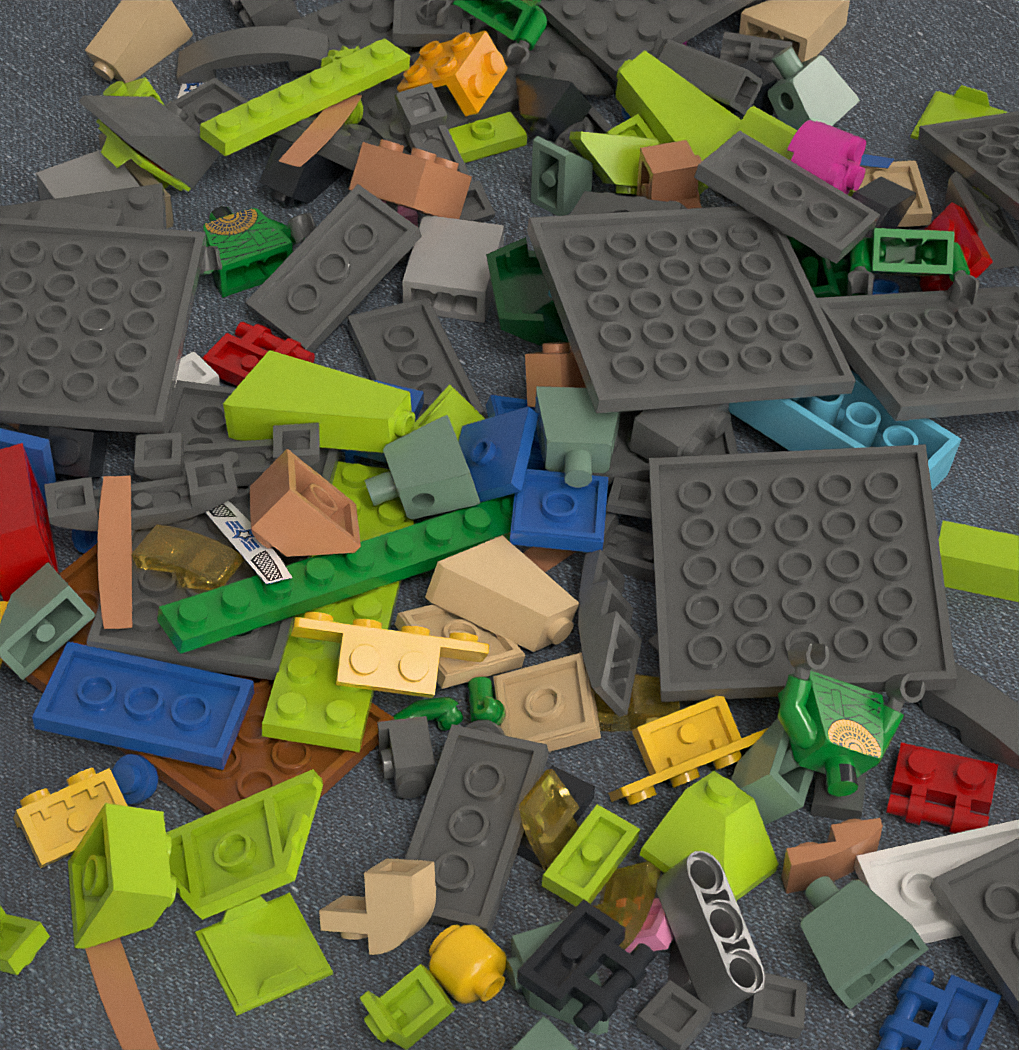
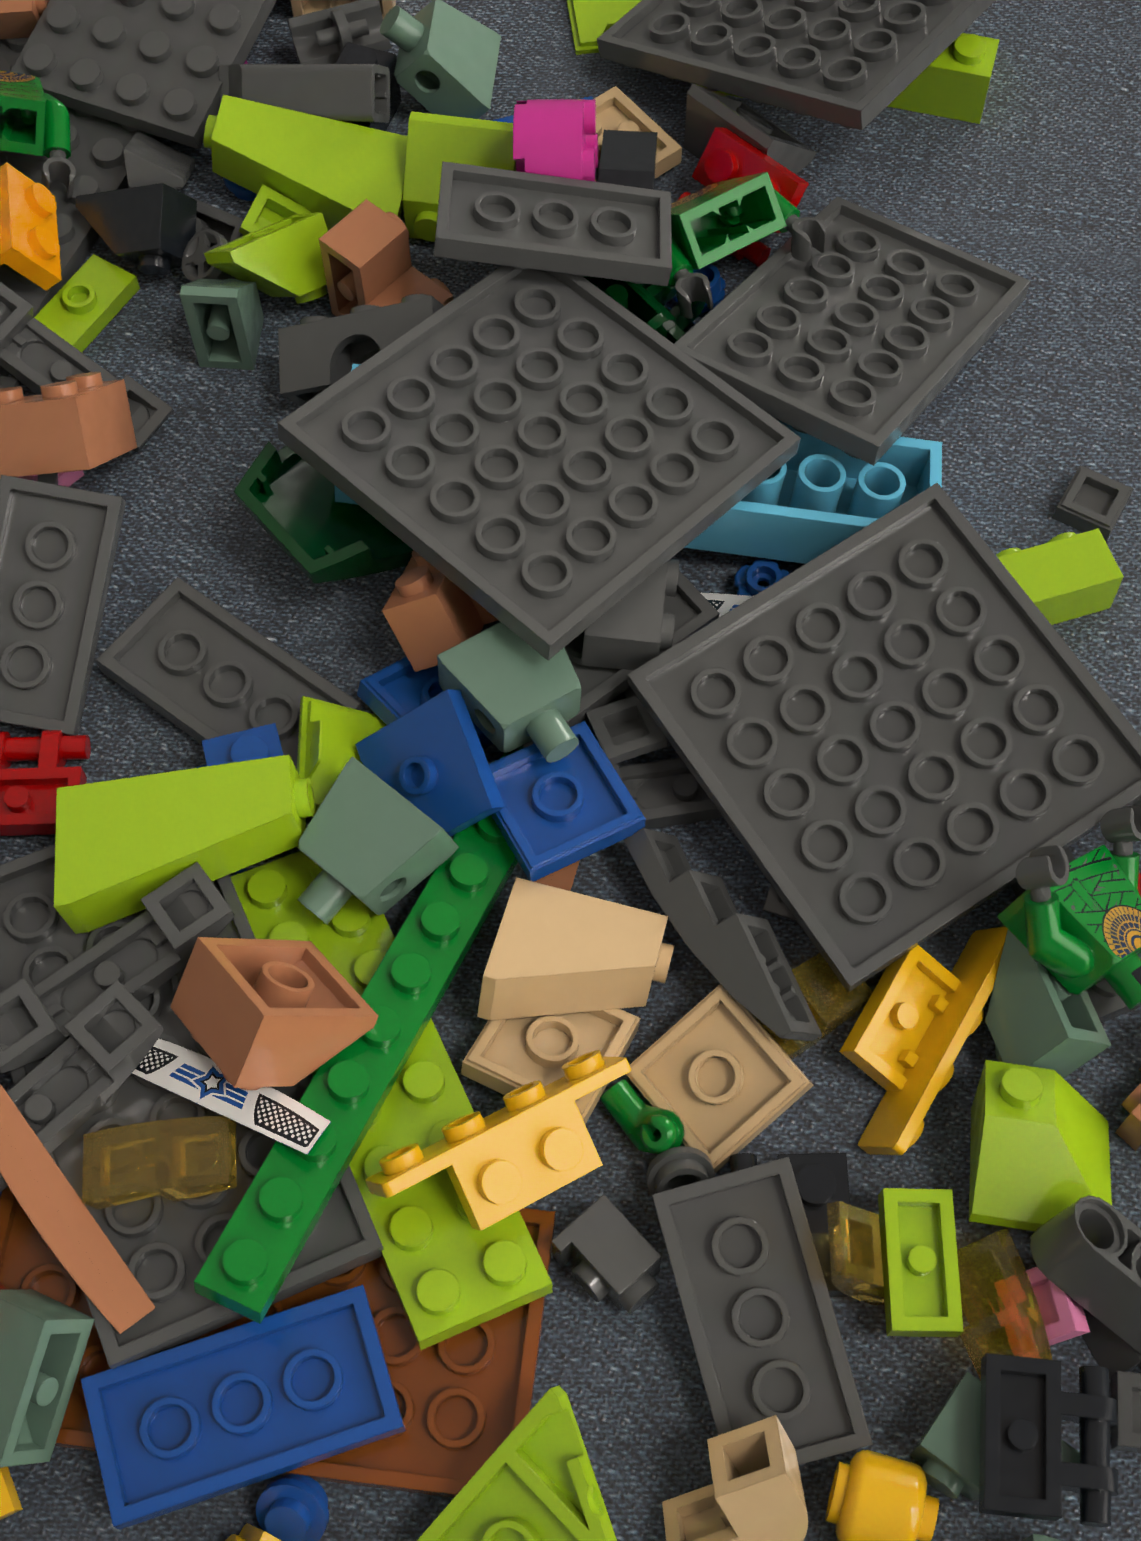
camera: 30 degrees left, 15 degrees up
green arm [392,696,463,731] -> none
light grey brick [403,214,504,323] -> none

